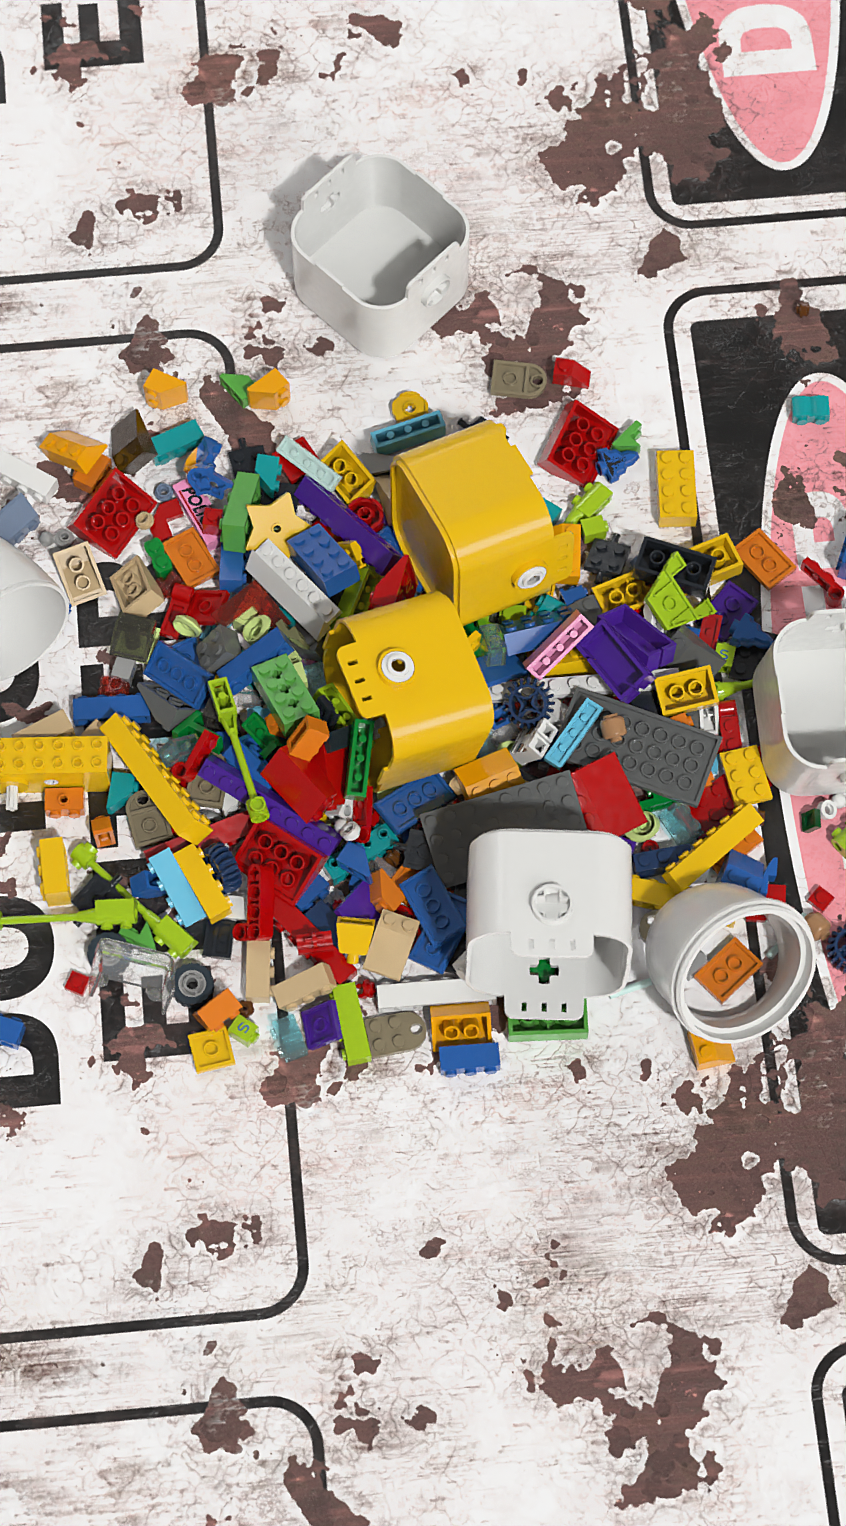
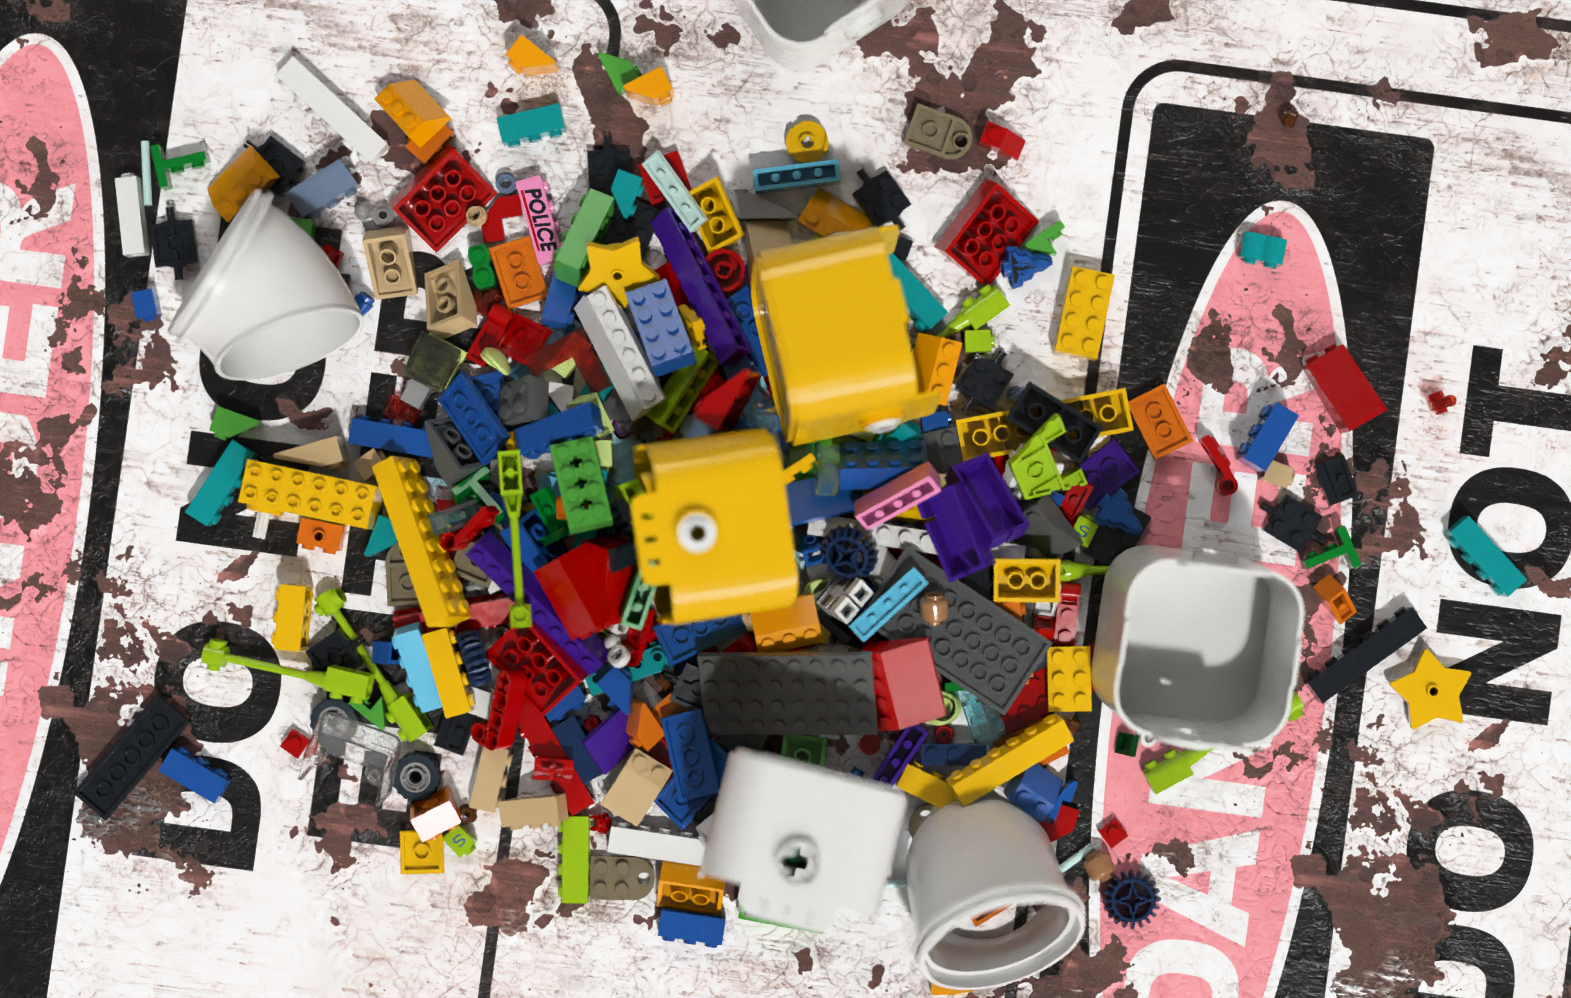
camera: 10 degrees right, 20 degrees up
orange slope [91,816,116,848] -> none
dark brown slope [111,409,158,475] -> none
blue hips [183,436,233,500] -> none
red brick [202,508,224,536] -> none
yellowish green hat [243,615,271,645] -> none
clear light blue brick [270,1014,308,1063] -> none
olive slope [275,619,310,650] -> none
orange brick [287,715,329,761] -> none
dark purple plate [301,1000,343,1050] -> none
yellow torso [337,916,375,964] -> none

